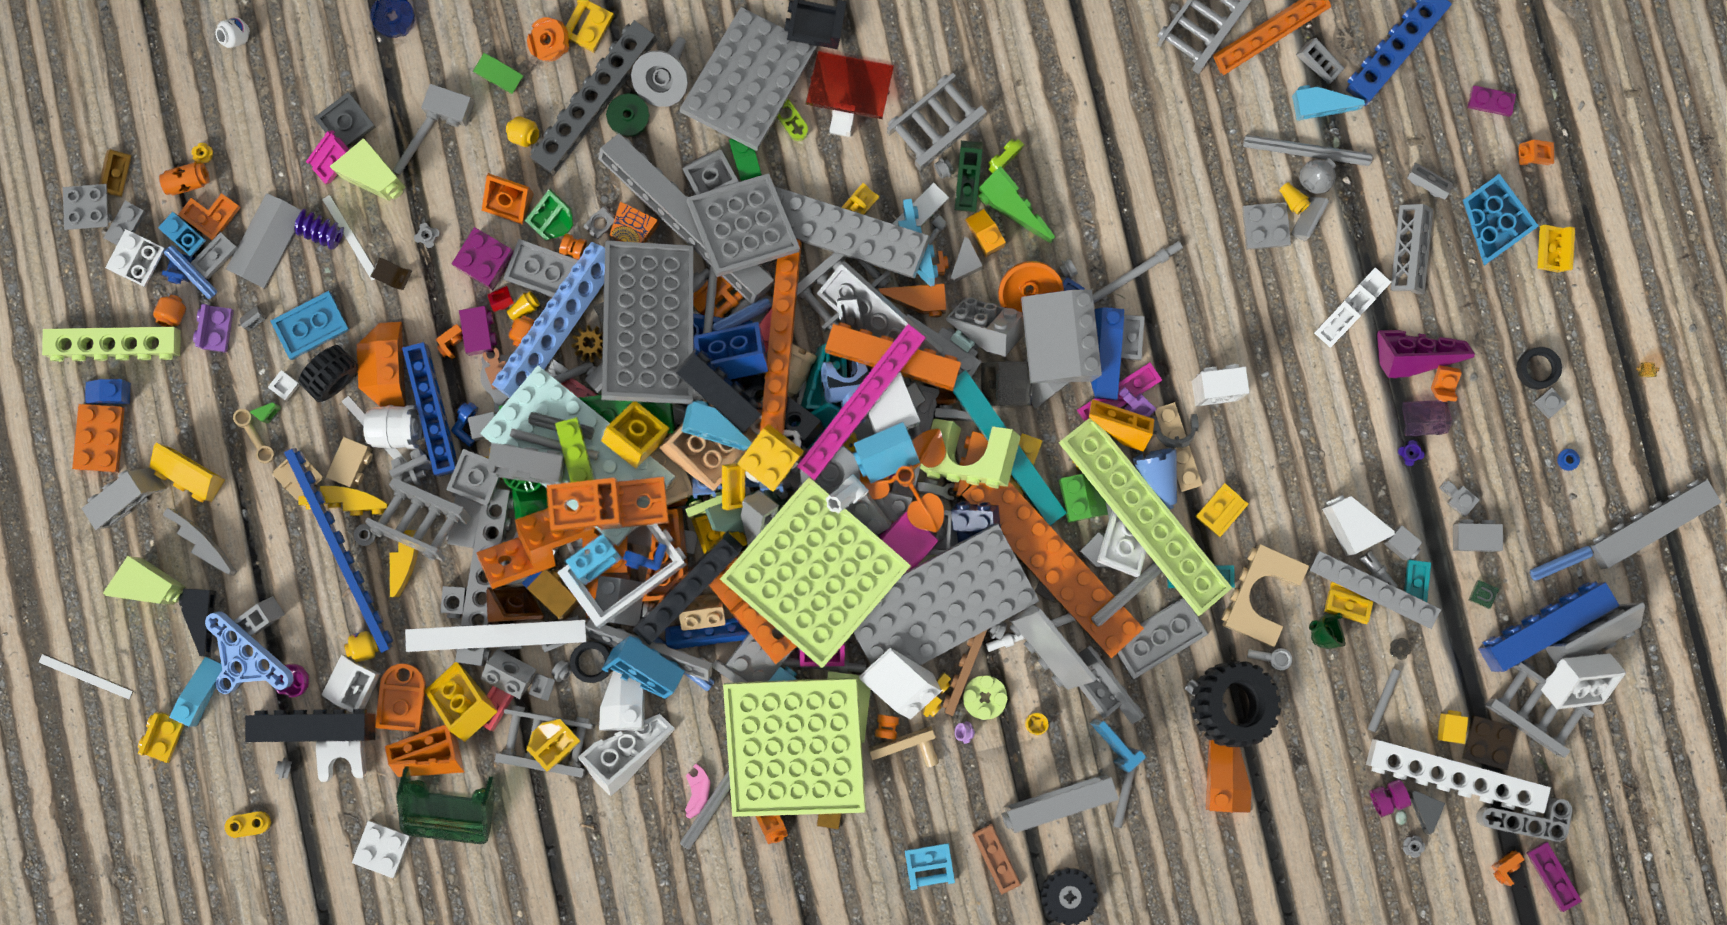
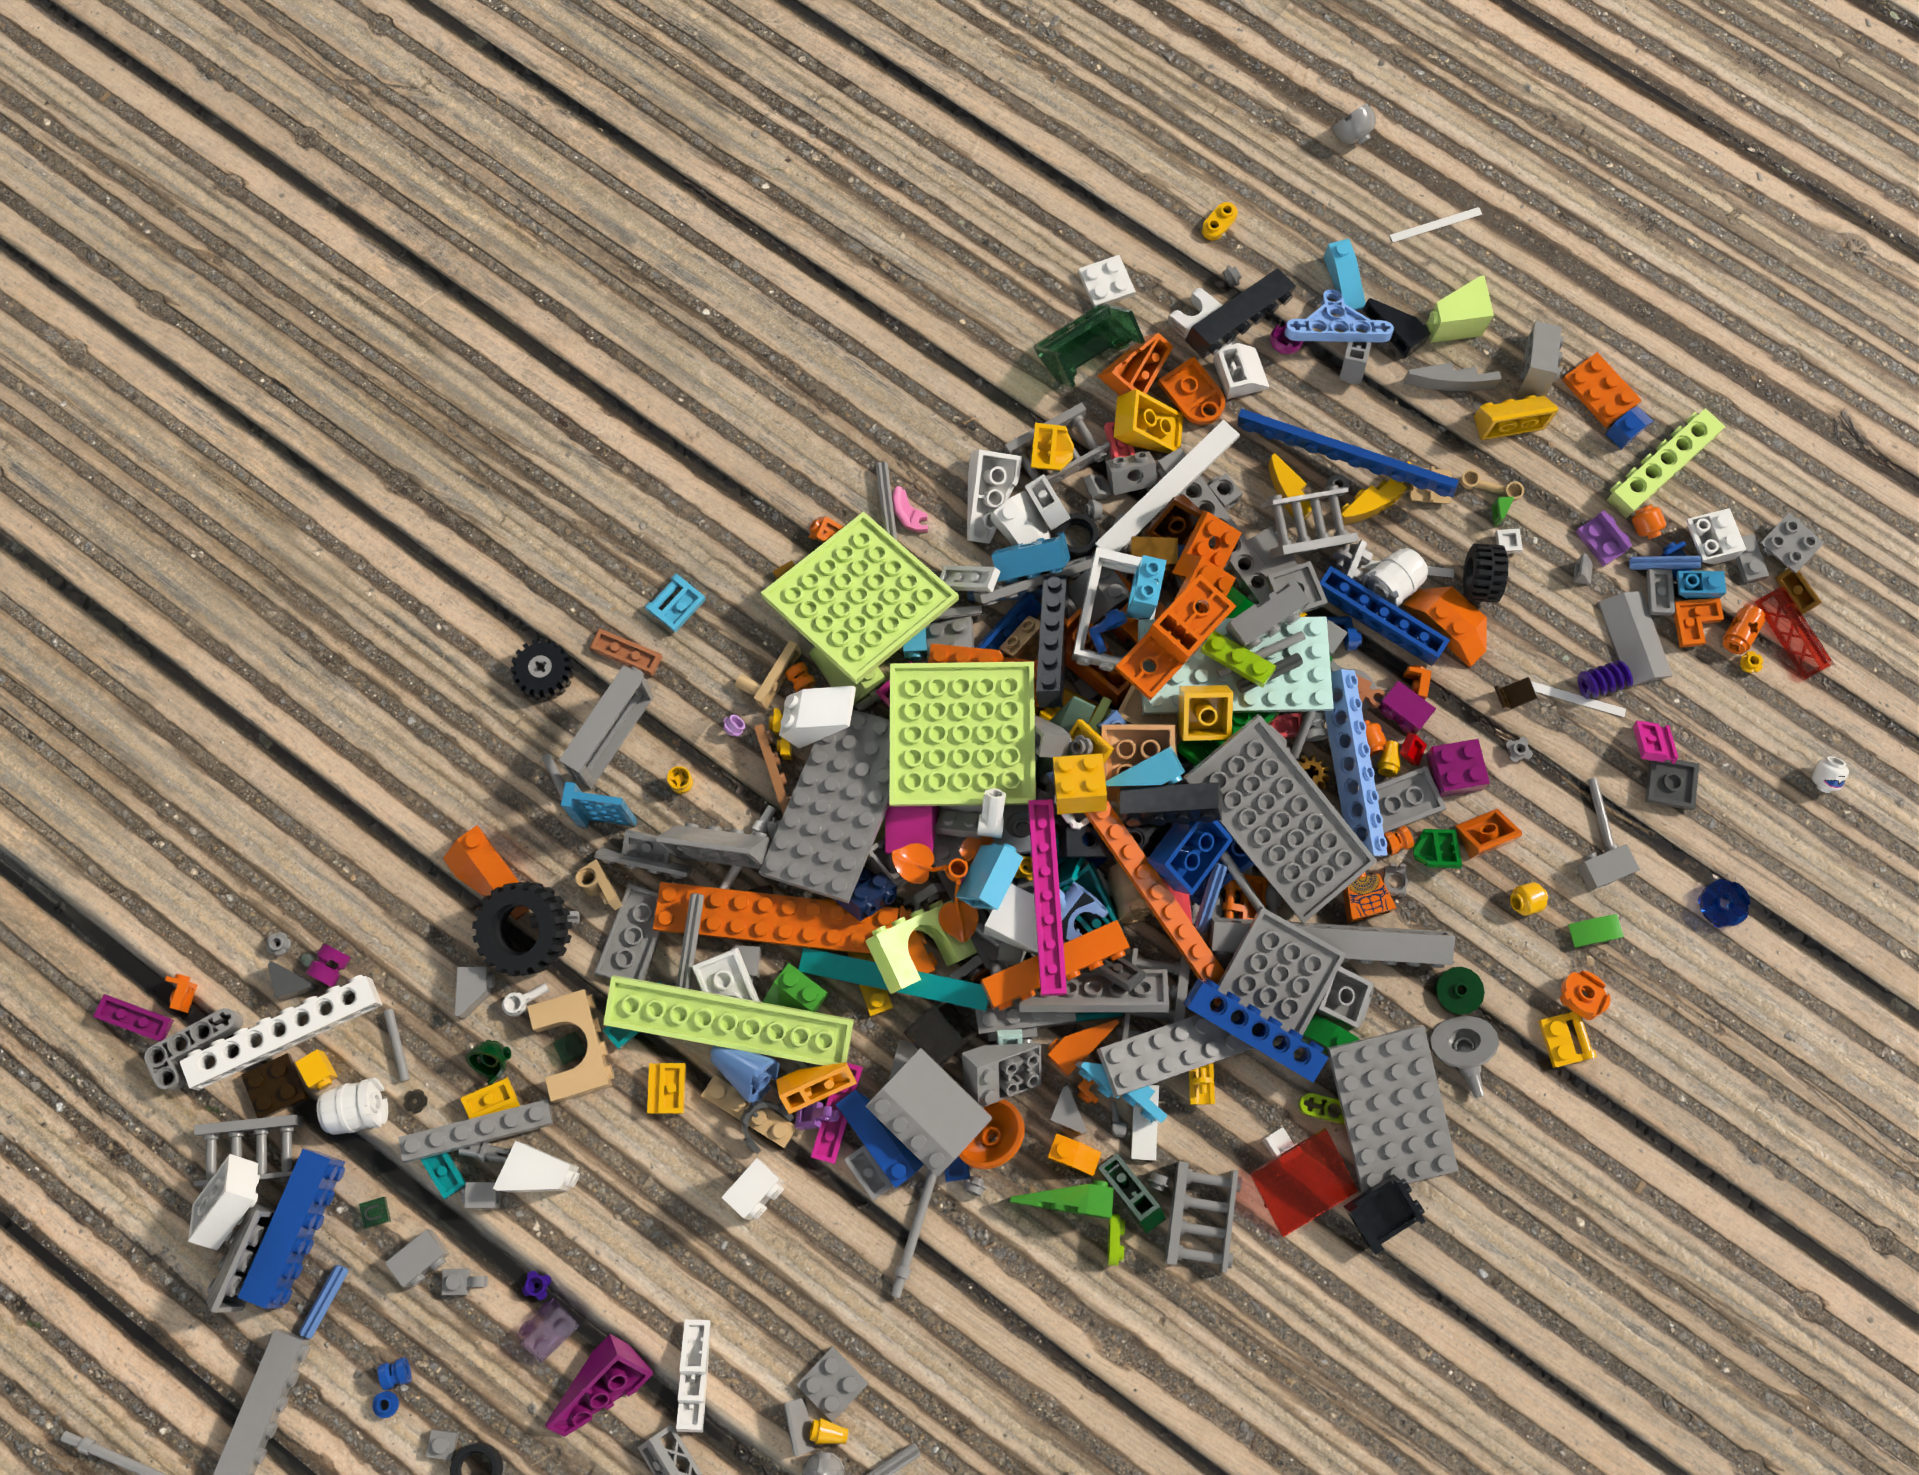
camera: 135 degrees right, 10 degrees down
yellow bracket [138,712,184,763] -> none
dark azure plate [270,291,350,360] -> none
tan brick [326,437,373,489] -> none
yellowish green slope [330,138,406,201] -> none
yellow head [344,631,379,662] -> none
dark grey brick [530,20,657,177] -> none
yellowish green plate [963,675,1008,720] -> none
orange bracket [1431,365,1462,402] -> none
none -> white piece [317,1077,388,1135]
none -> blue wheel [378,1357,412,1390]
none -> light grey slope [455,967,495,1019]
none -> clear green tile [553,1032,586,1065]
none -> tan plate [575,859,623,910]
none -> white plate [940,566,1000,592]
none -> white slope [1025,474,1070,530]
none -> light grey plate [1070,735,1093,756]
none -> blue brick [1183,978,1329,1083]
none -> light grey cylinder [1331,103,1376,145]
none -> clear red fence [1755,587,1835,680]

